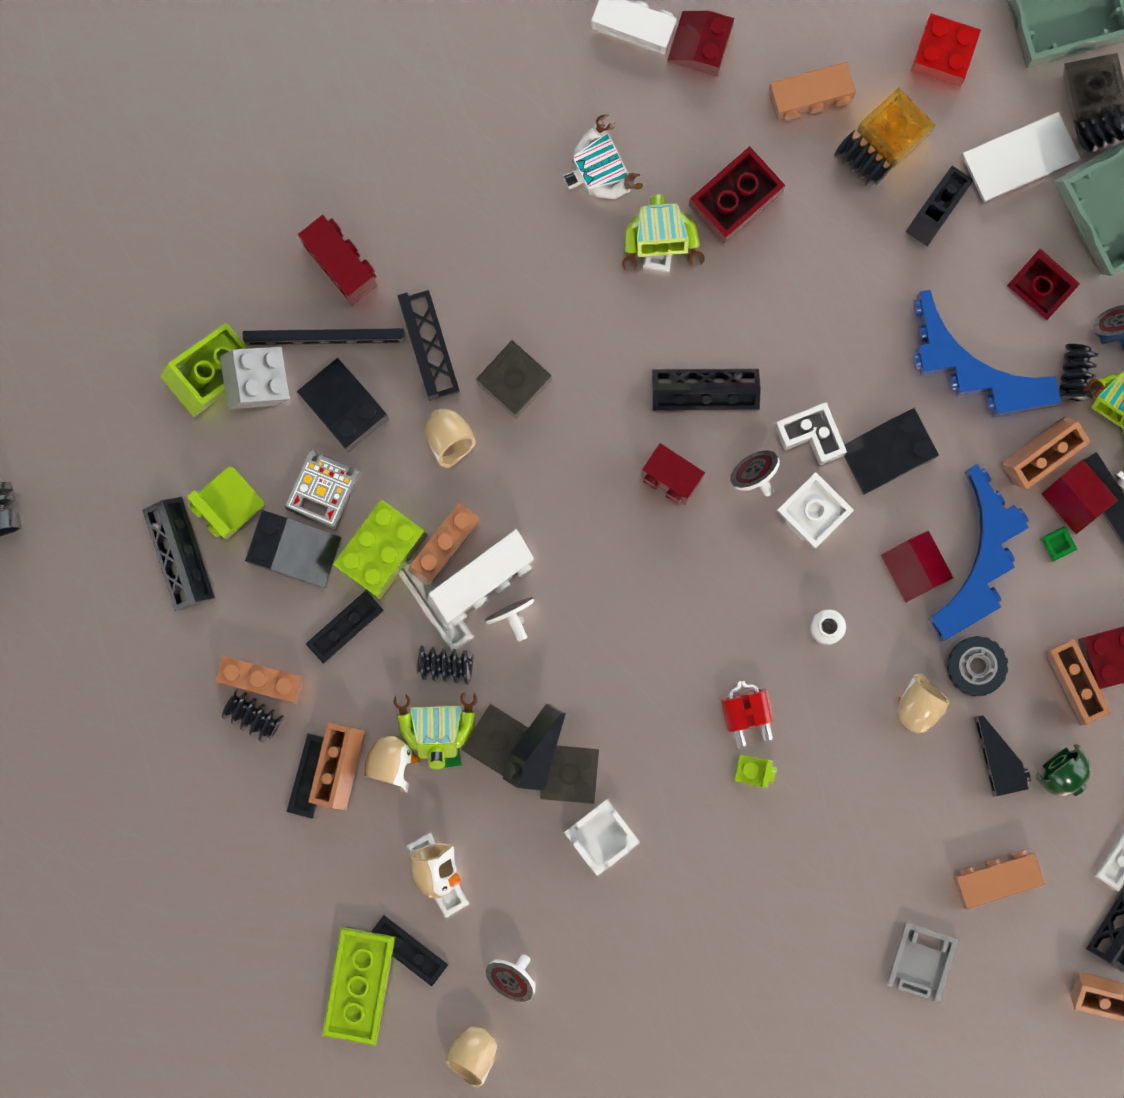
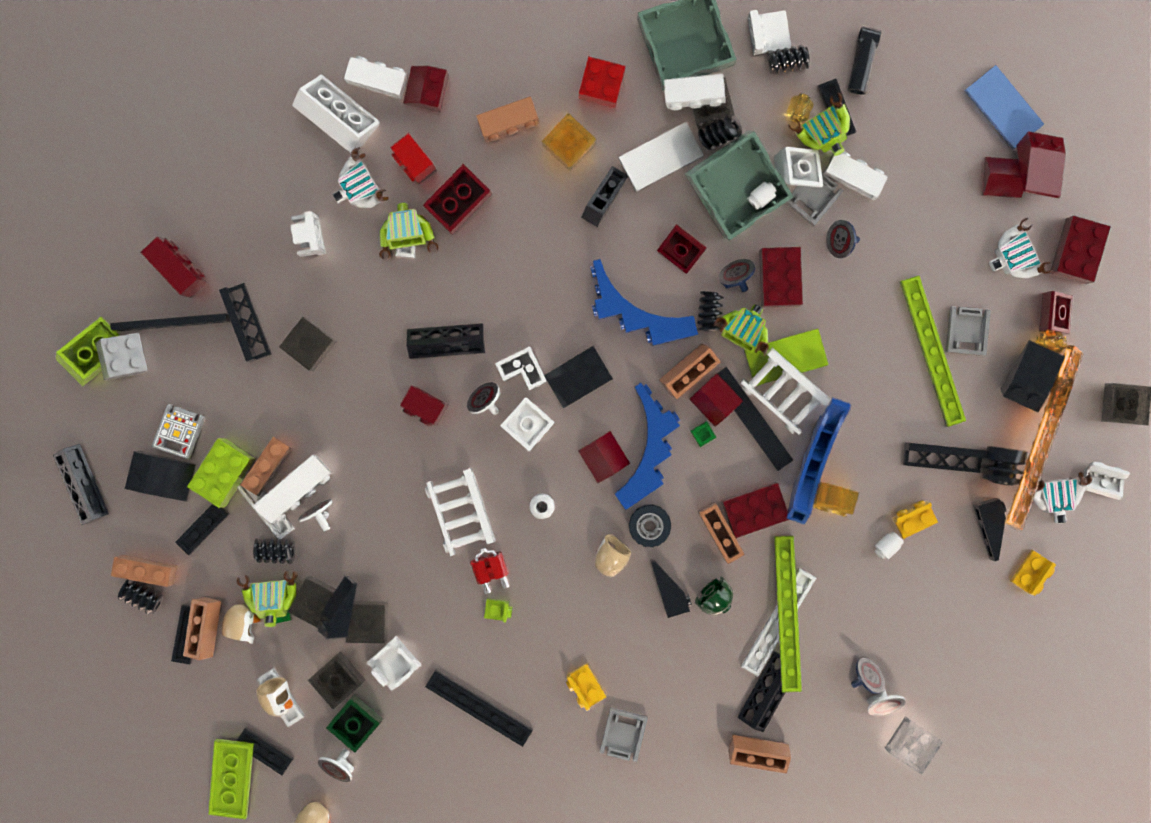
camera: 10 degrees left, 5 degrees up
lime bracket [187,467,265,540] -> none
black slope [297,357,389,453] -> none
tan piece [425,409,476,468] -> none
black piece [834,130,894,187] -> none
nougat brick [953,849,1045,909] -> none
none -> white panel [291,211,326,257]
none -> white slope [292,74,380,153]
none -> clear smoke brick [308,651,366,709]
none -> dark green brick [326,694,383,753]
none -> red brick [390,133,437,184]
none -> white fence [425,468,495,556]
none -> black tile [425,670,533,747]
none -> yellow bracket [566,663,607,711]
none -> white brick [664,74,726,110]

